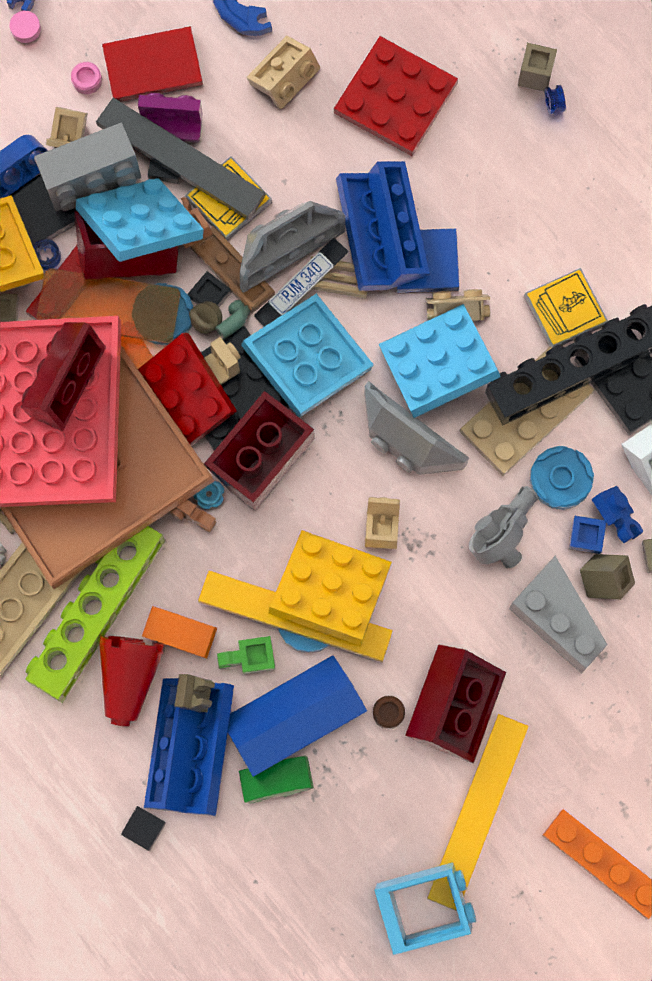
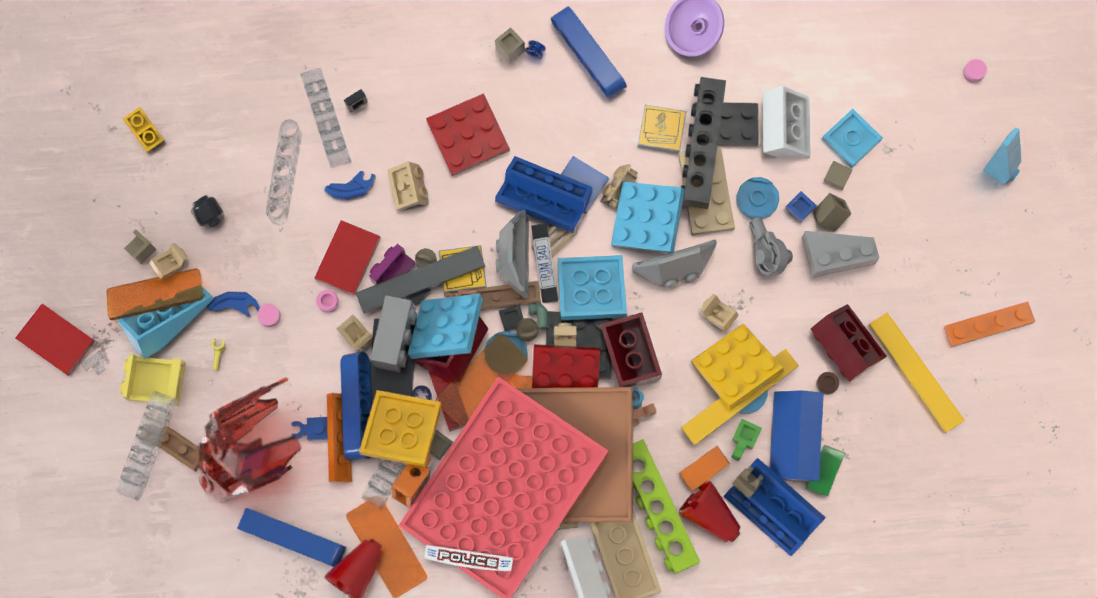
camera: 55 degrees left, 0 degrees up
dark red slope [21,322,106,431] -> none
black tile [121,806,166,851] -> none
medium azure window [374,862,476,955] -> none
blue plate [591,486,643,543] -> none
none -> dark tan tile [415,248,437,268]
none -> beam [550,6,627,99]

